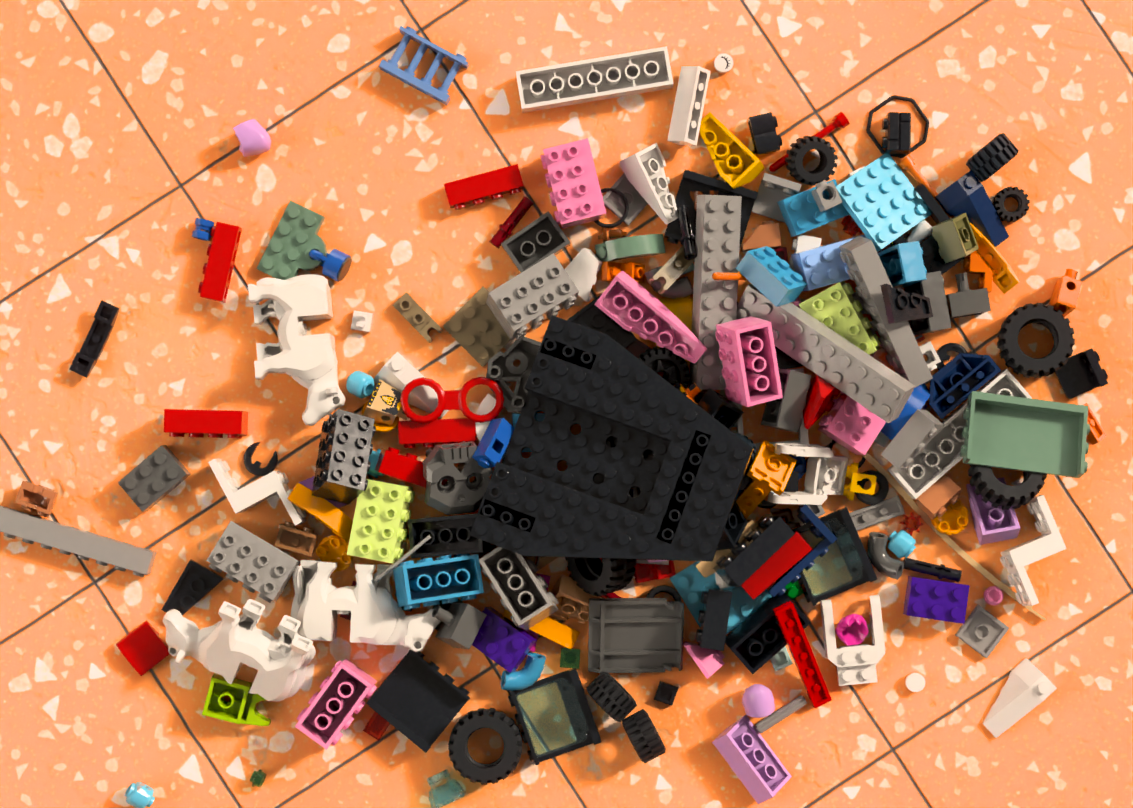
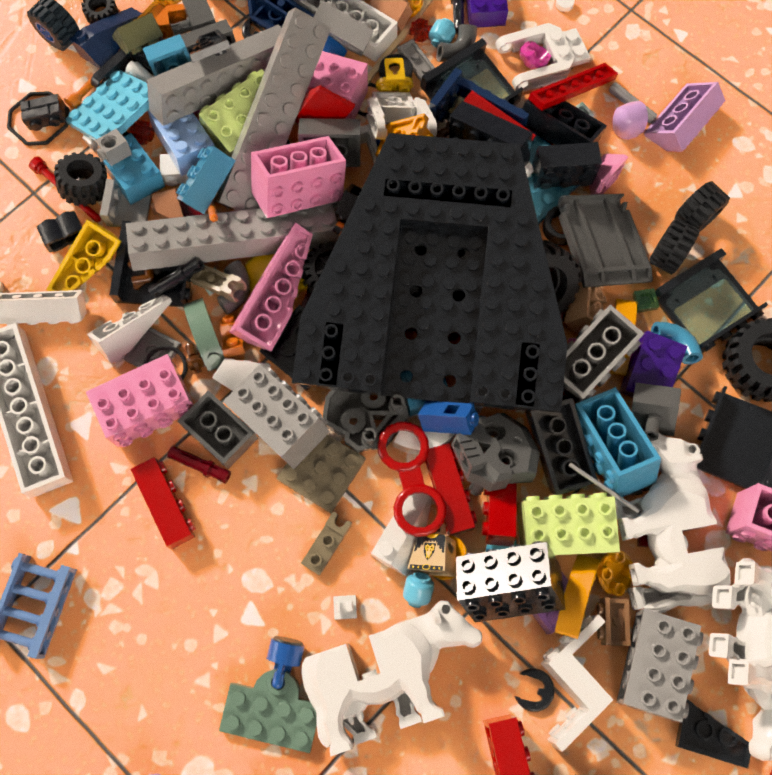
camera: 105 degrees left, 15 degrees down
black tile [654,681,678,706] -> none

